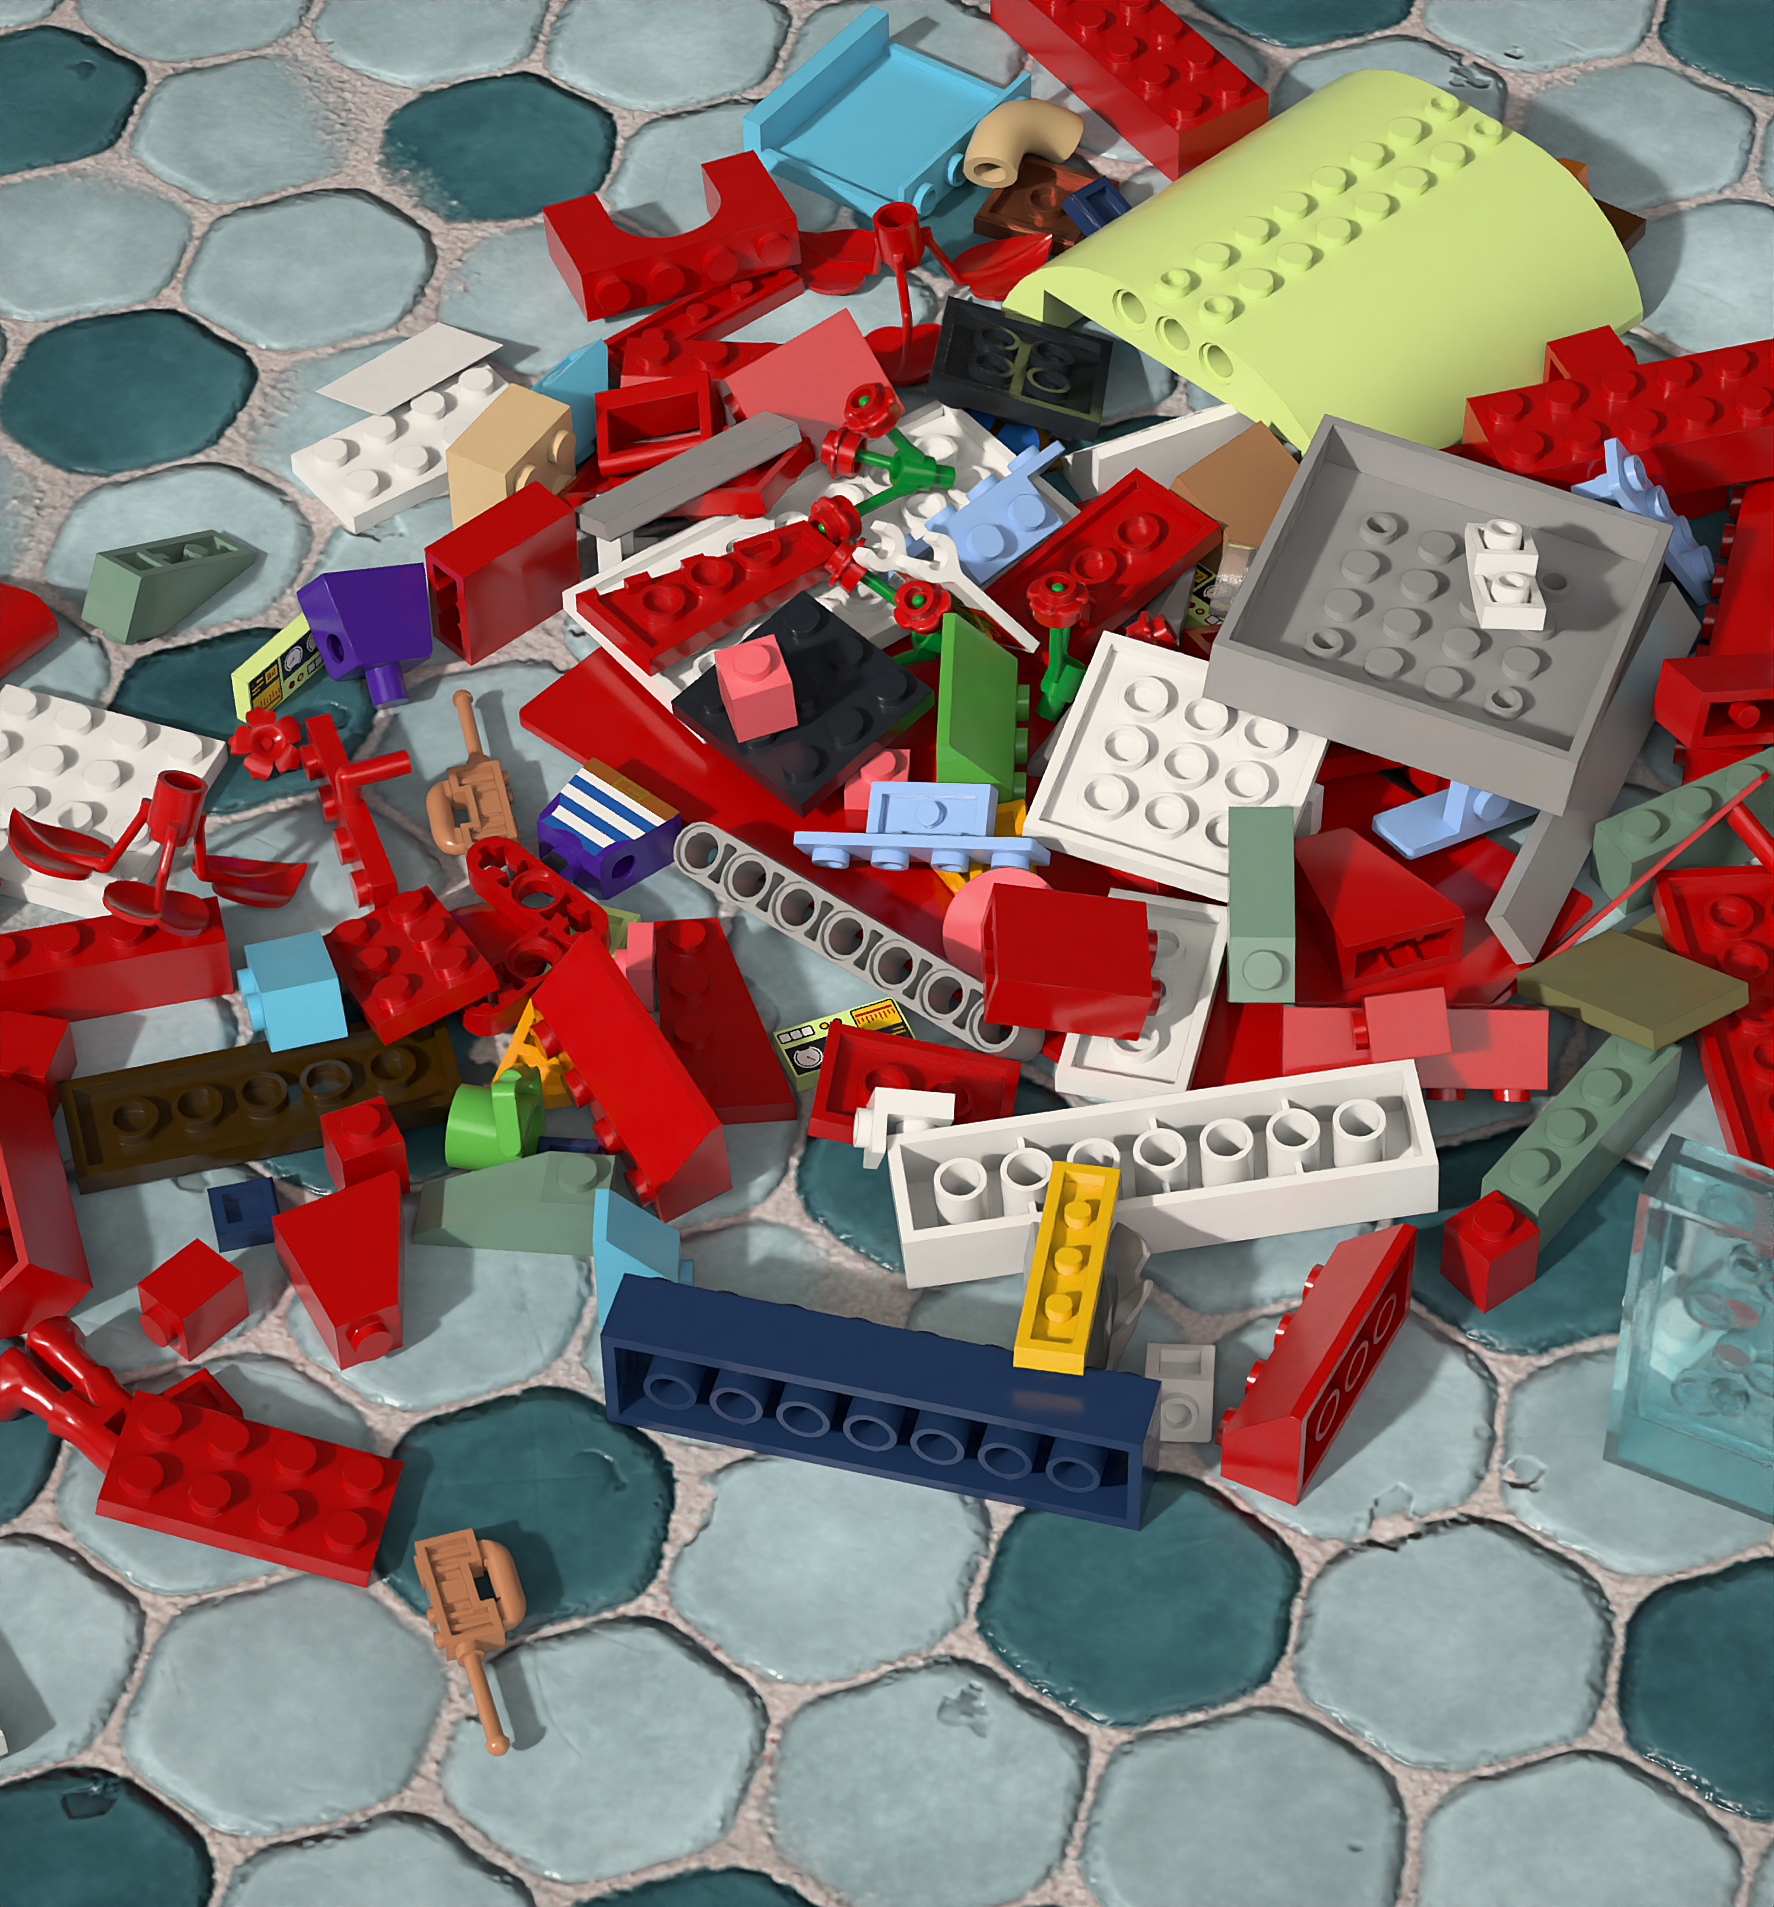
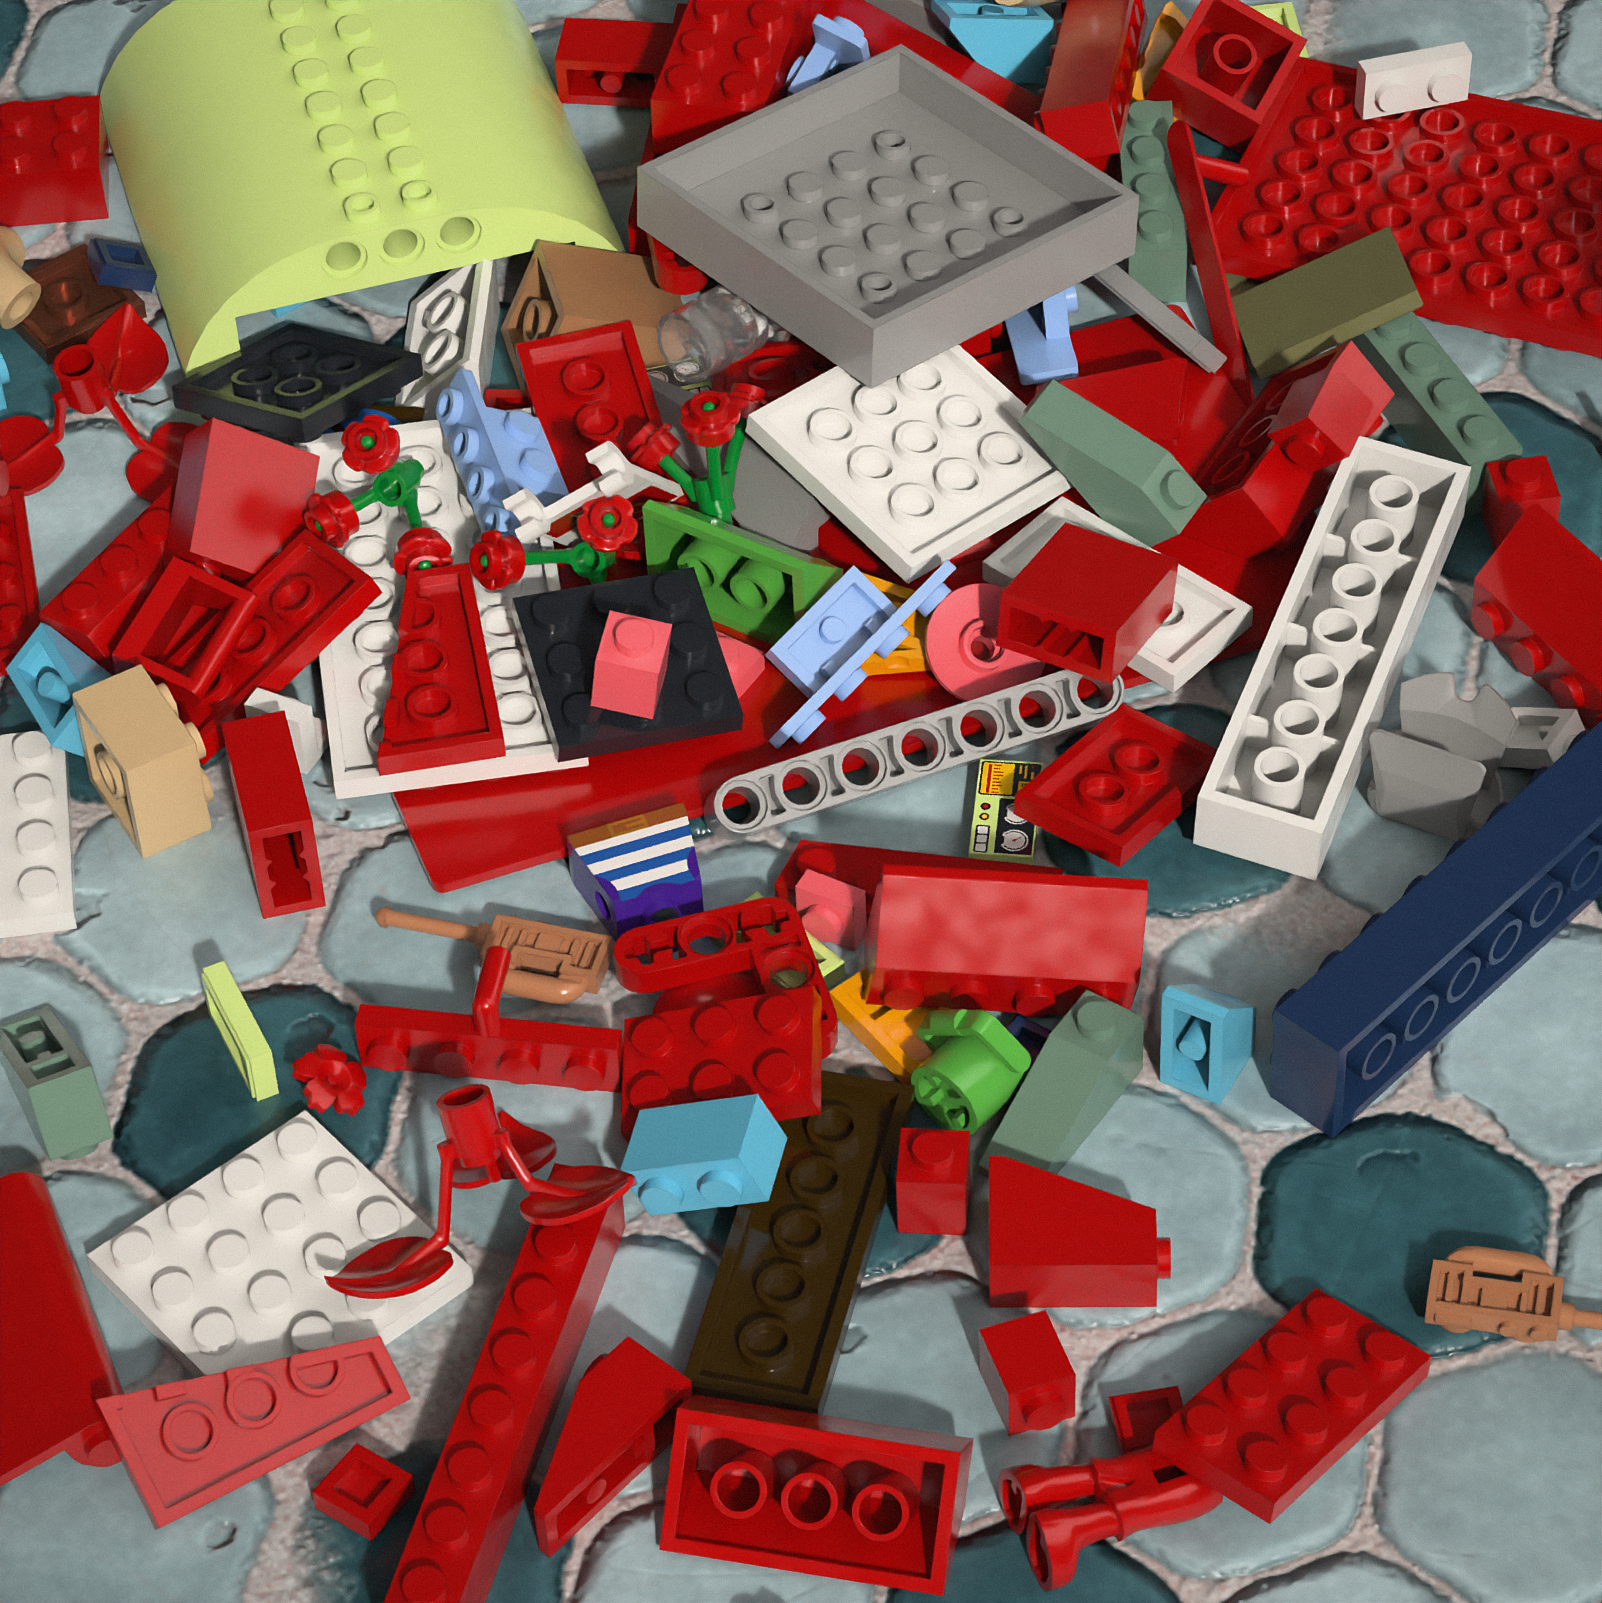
camera: 60 degrees left, 0 degrees up
dark blue tile [207,1176,280,1253] -> none
dark purple torso [296,562,433,710] -> none
light grey tile [574,410,802,543] -> none
white bracket [853,1087,955,1169] -> none
yellow plate [1013,1160,1121,1376] -> none
white slope [1465,519,1546,630] -> none

